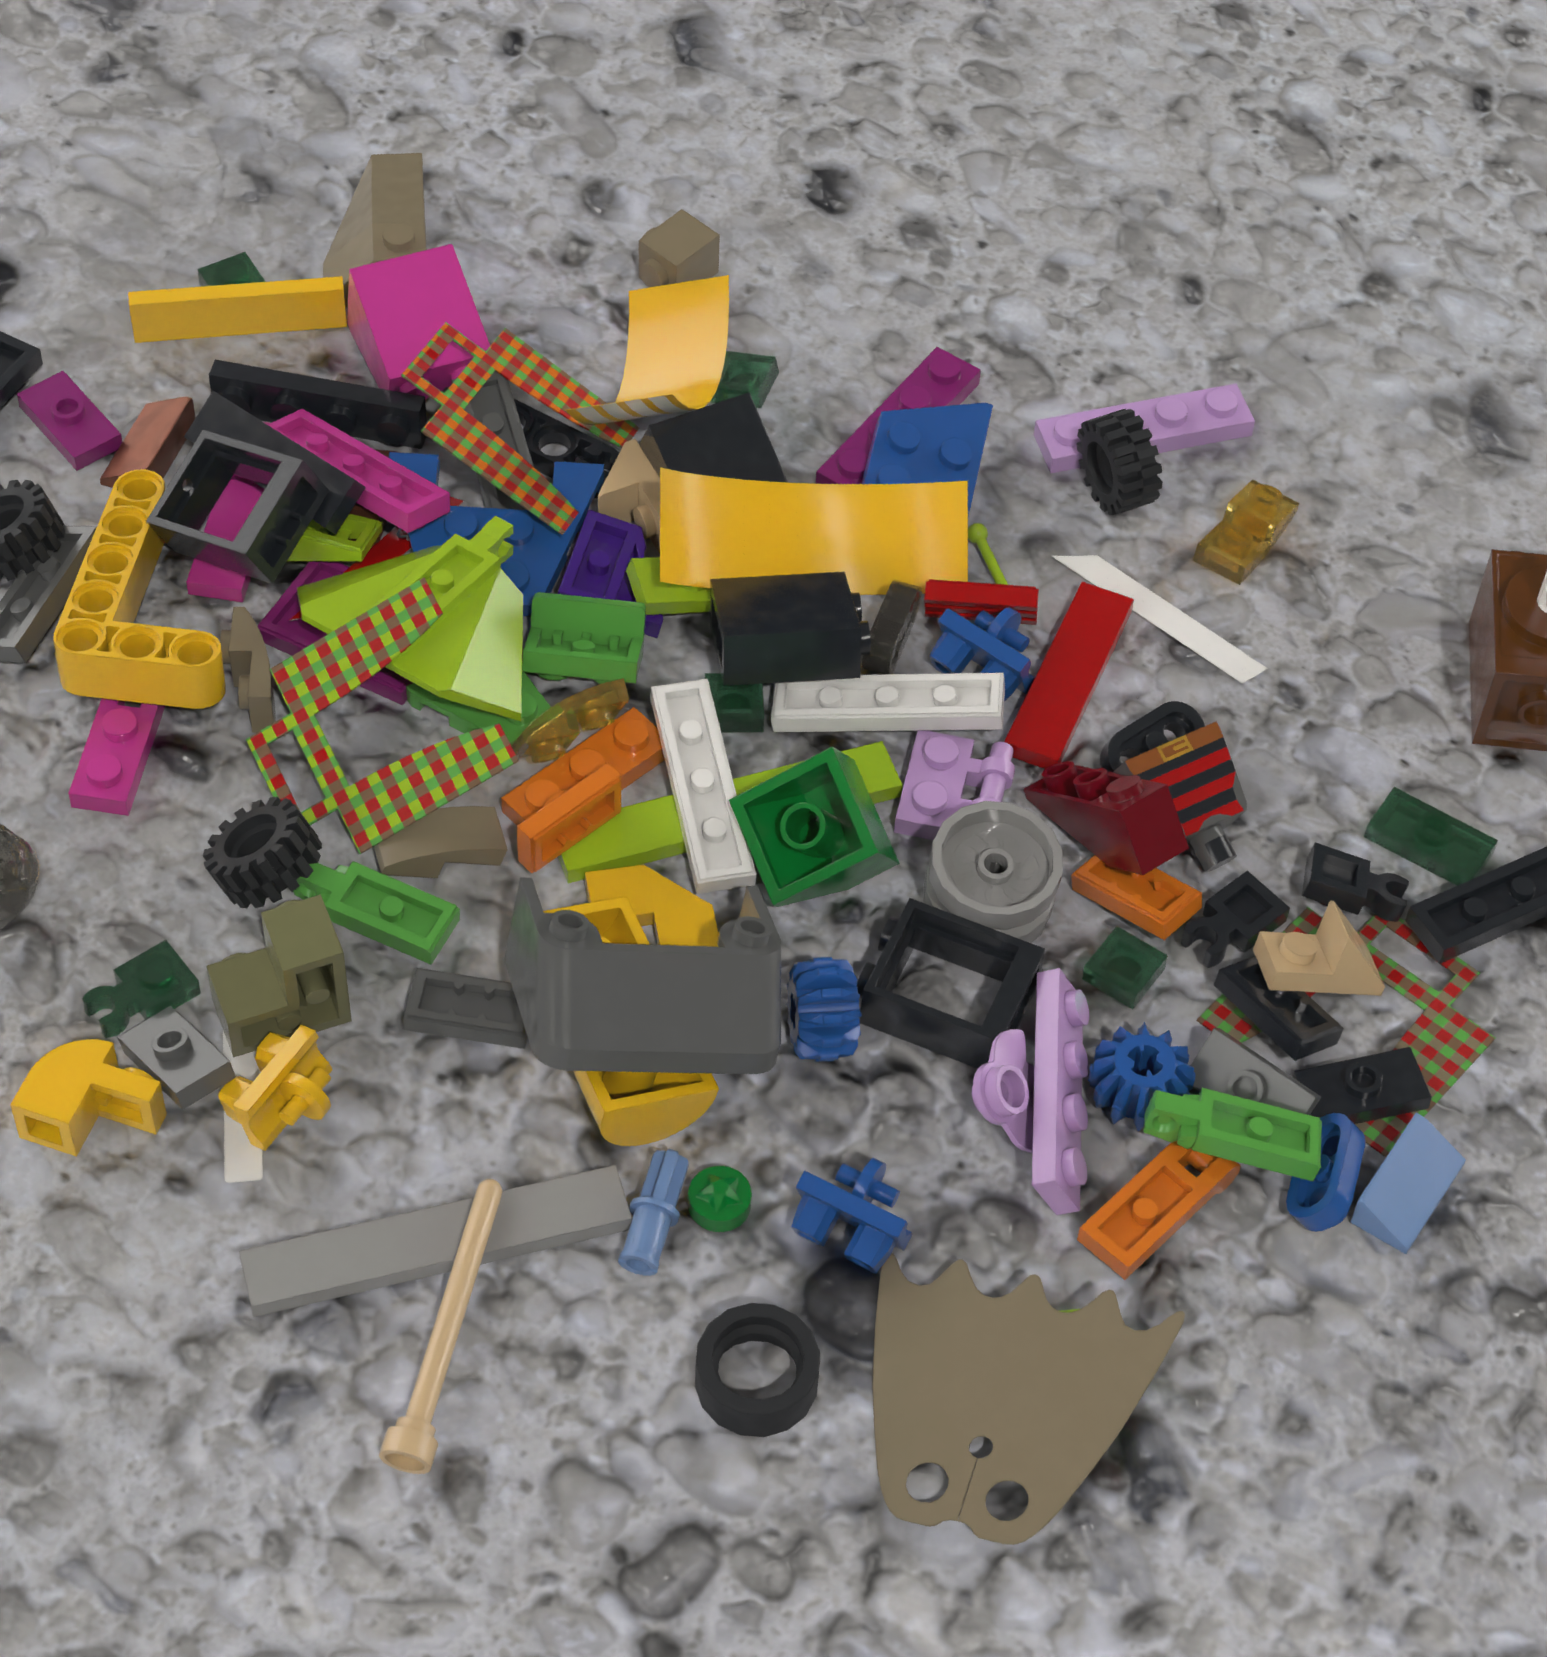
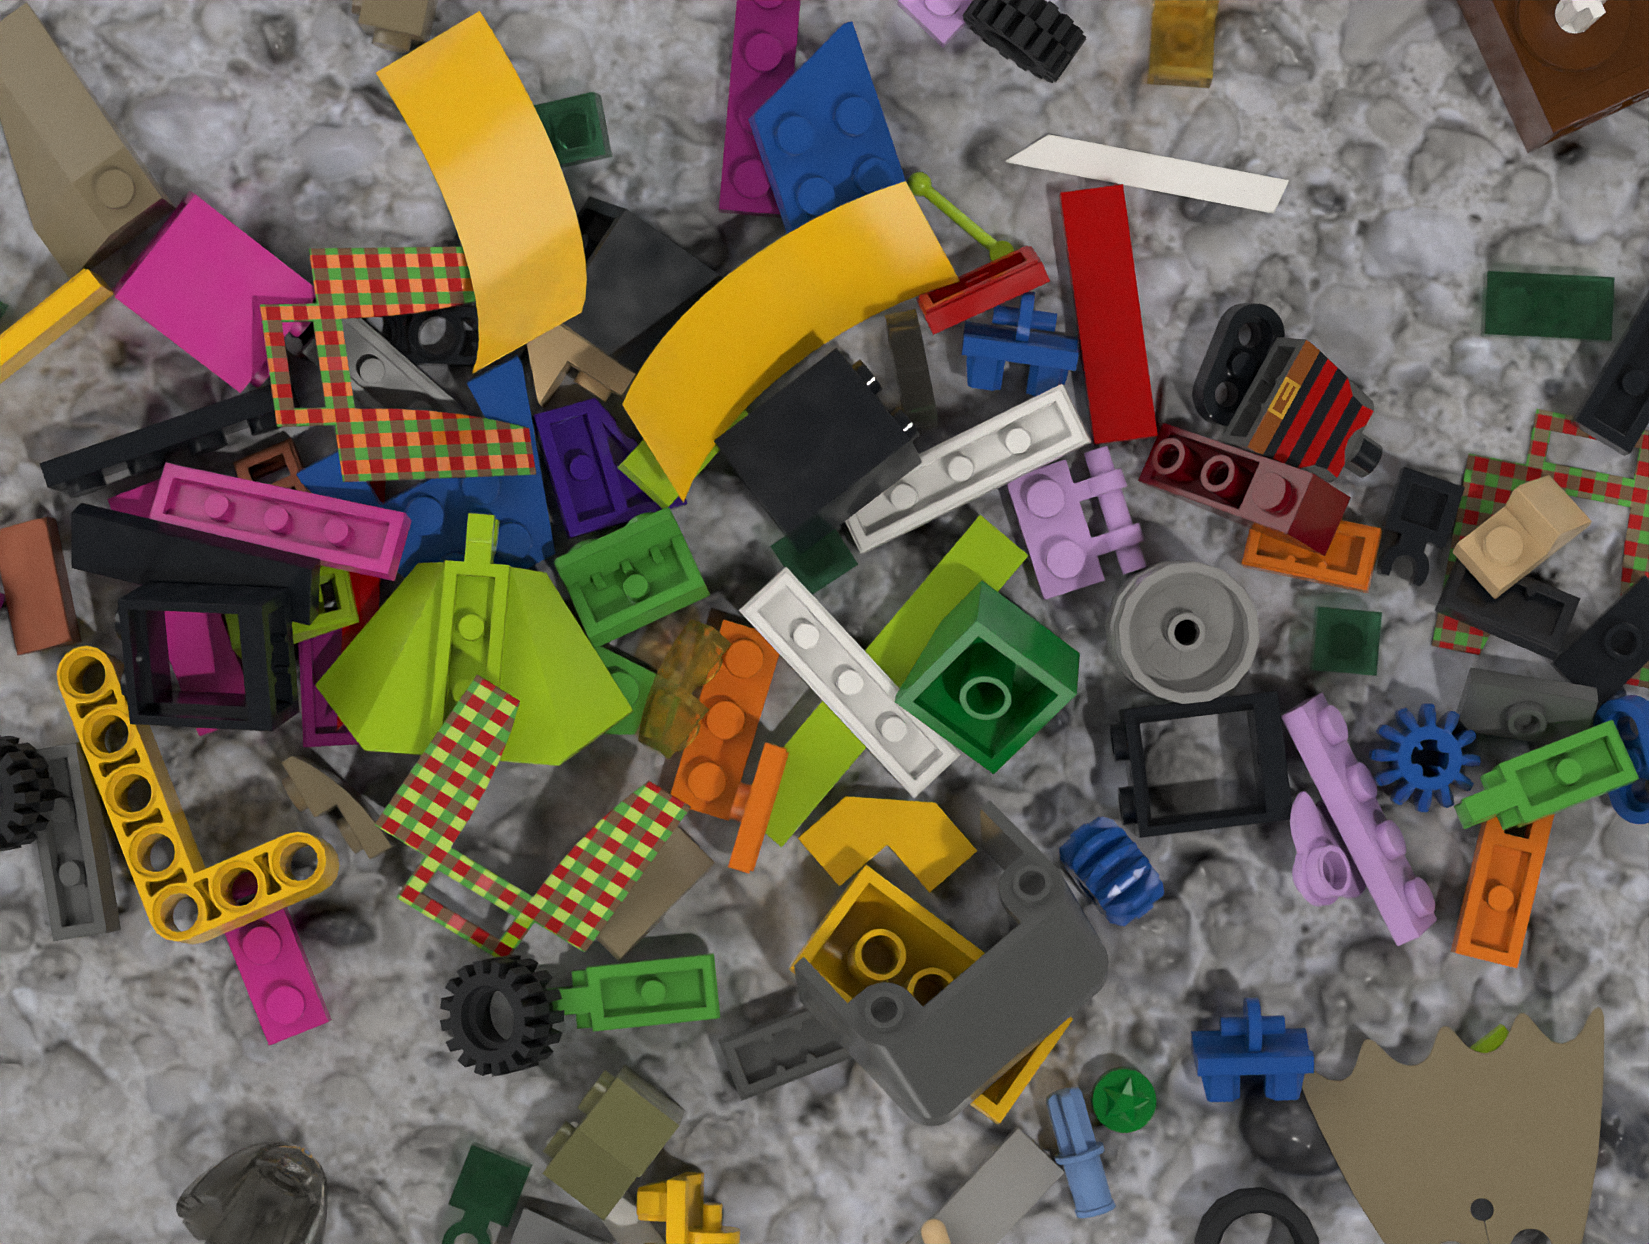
camera: 25 degrees left, 35 degrees up
black plate [1302,842,1409,922] -> none

